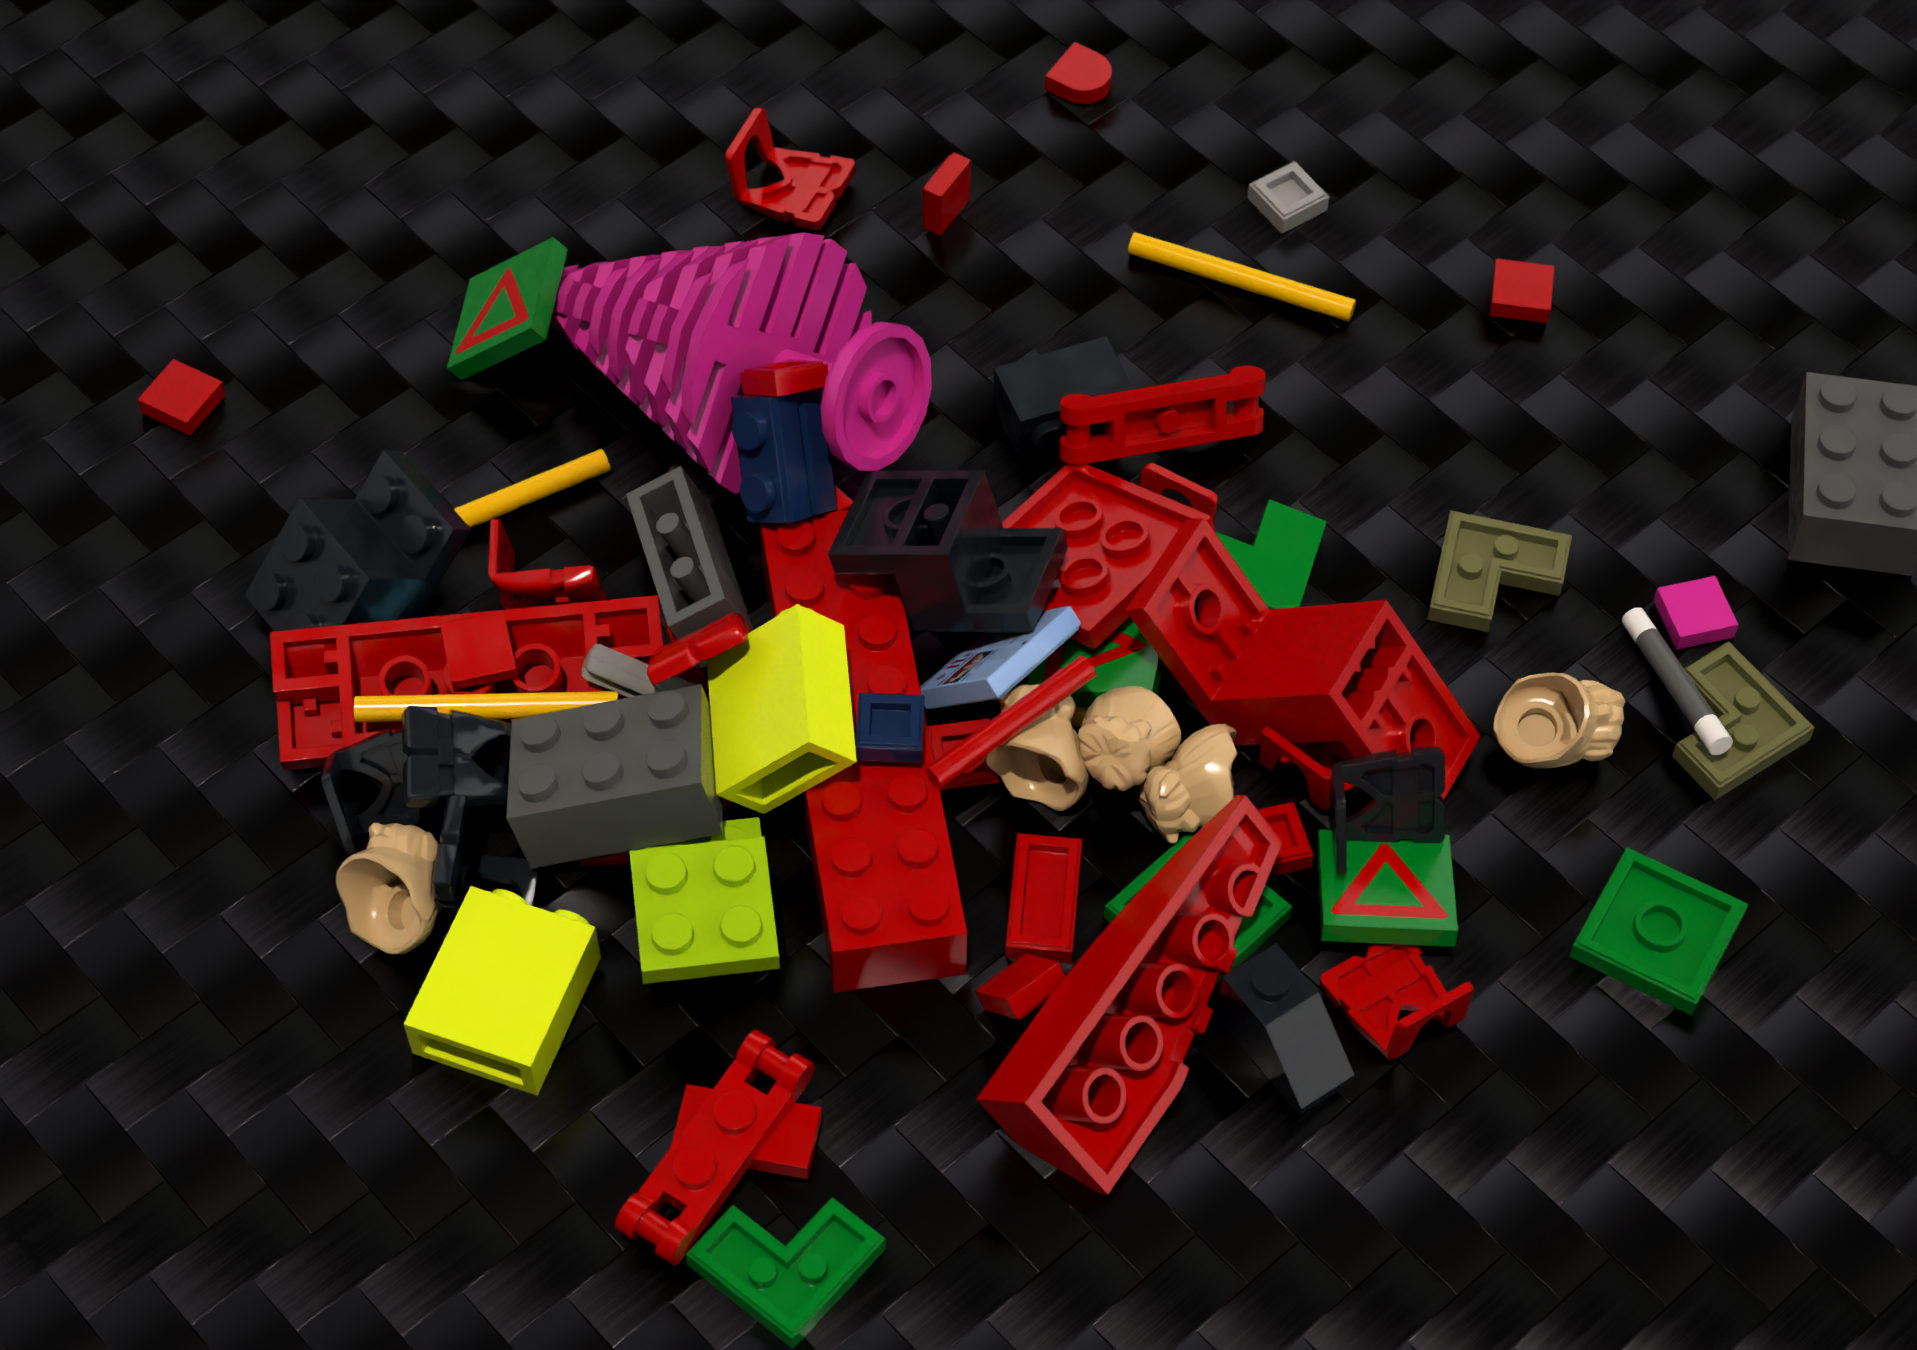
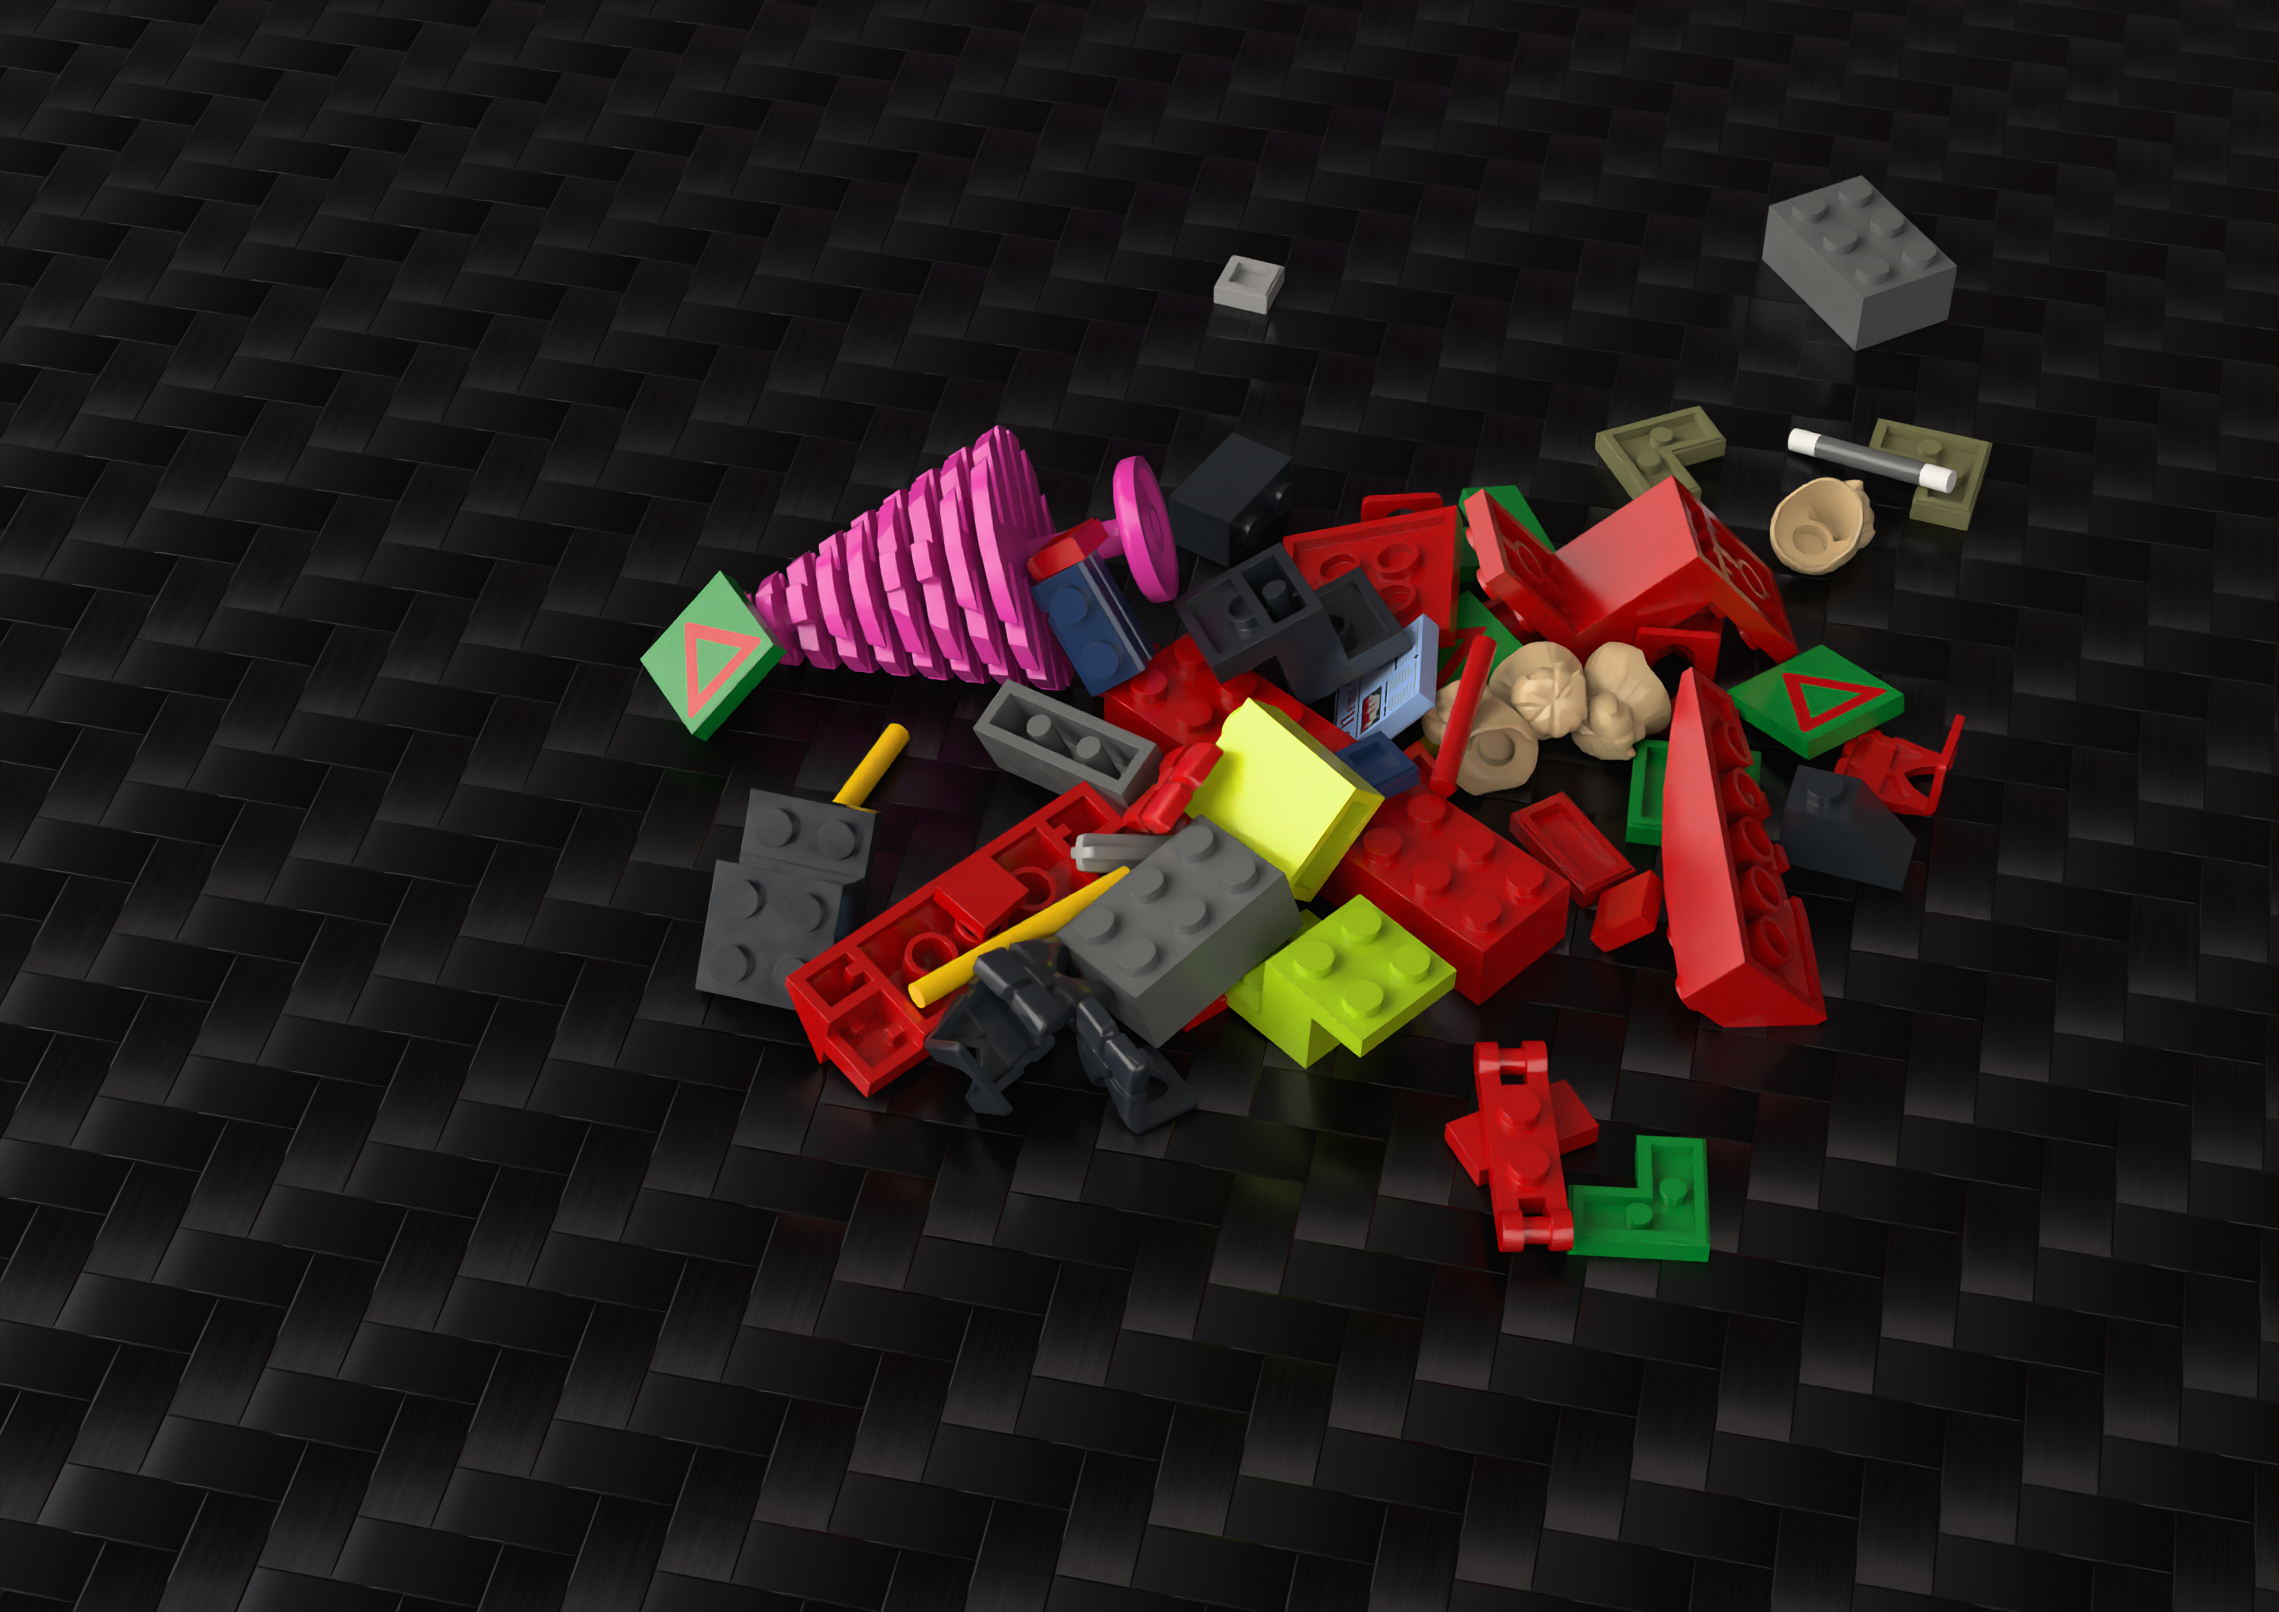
camera: 35 degrees left, 10 degrees down
red tile [137,359,226,436] -> none
tan hair [336,823,439,955] -> none
neon yellow brick [404,886,601,1096] -> none
red piece [488,519,608,609] -> none
red piece [725,107,856,231] -> none
red tile [922,152,971,236] -> none
red tile [1045,42,1112,104] -> none
red plate [1059,366,1266,465] -> none
yellow bar [1128,232,1356,322] -> none
black piece [1331,746,1445,874] -> none
red tile [1489,259,1554,323] -> none
green tile [1569,847,1748,1016] -> none
dark pink tile [1653,576,1739,650] -> none

